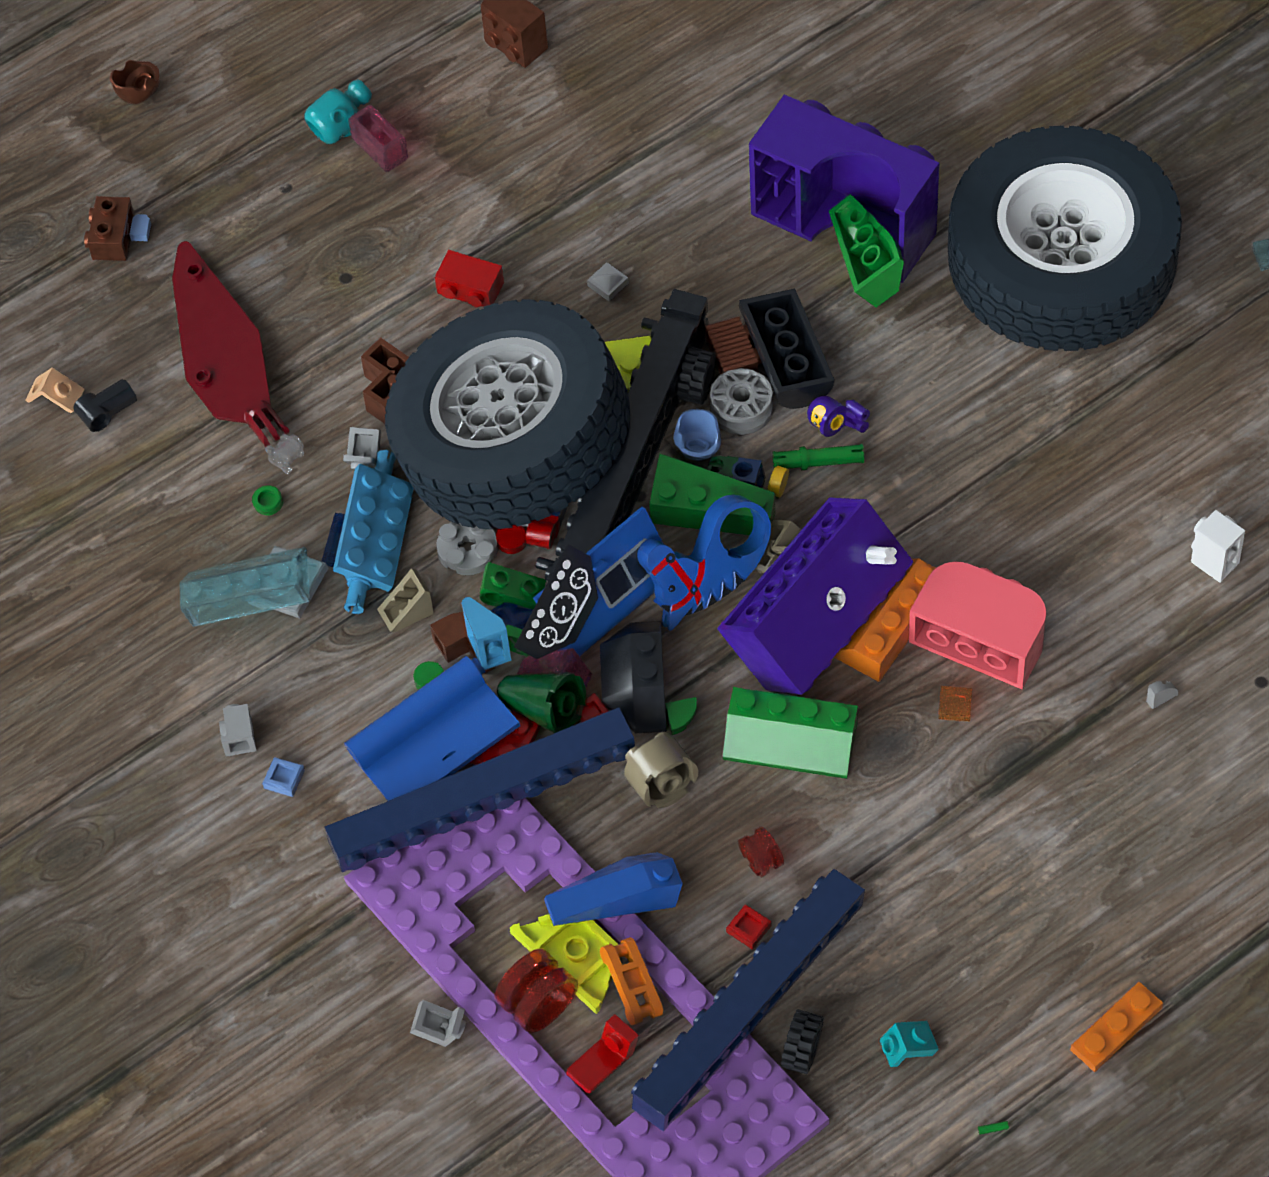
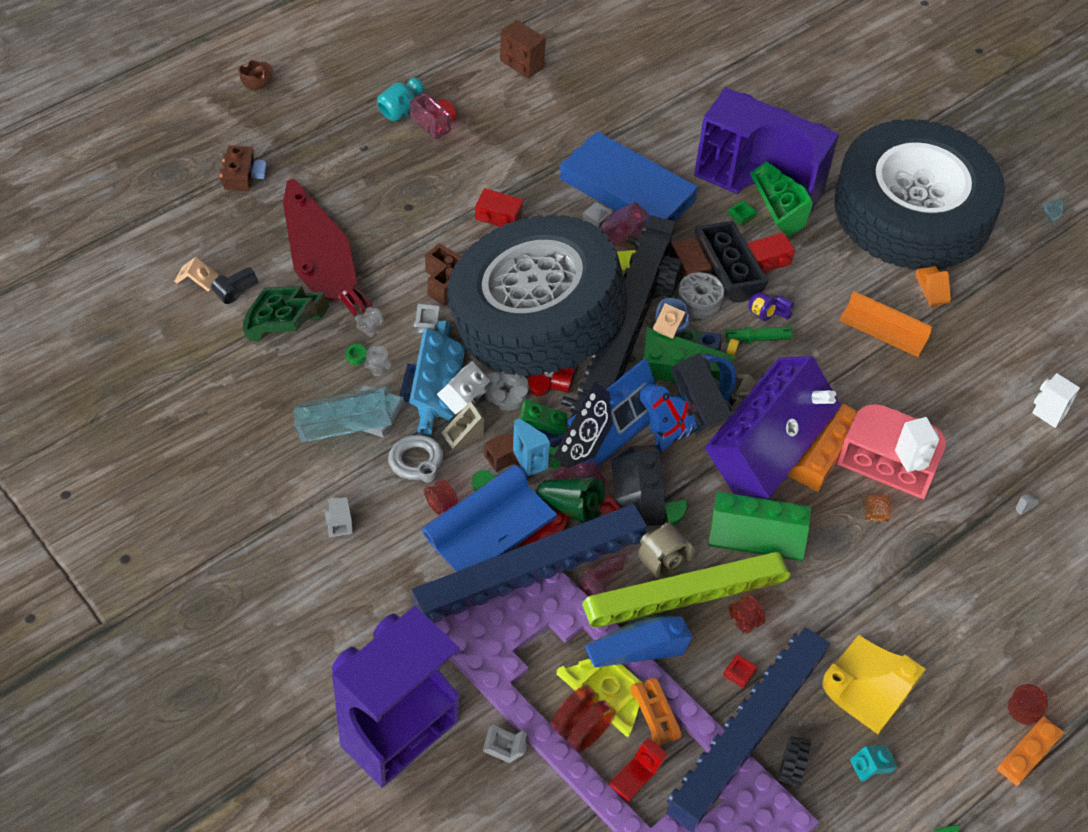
camera: 10 degrees left, 5 degrees down
medium blue tile [262,757,305,797] -> none
none -> dark green slope [243,286,330,341]
none -> dark purple piece [332,606,460,788]
none -> clear brick [364,346,391,376]
none -> light grey piece [388,435,443,483]
none -> clear red wheel [424,478,458,516]
none -> red tile [436,98,456,120]
none -> white brick [437,361,490,414]
none -> blue brick [560,131,698,226]
none -> clear pink bracket [580,555,625,597]
none -> lime beam [582,552,790,628]
none -> clear pink brick [600,202,649,244]
none -> light nougat bracket [653,304,685,339]
none -> black wedge [671,353,732,436]
none -> green tile [727,200,757,226]
none -> red brick [747,233,795,273]
none -> yellow slope [822,635,926,735]
none -> orange panel [840,291,933,358]
none -> white brick [895,417,939,472]
none -> orange slope [915,266,951,306]
none -> clear red wheel [1007,684,1048,725]

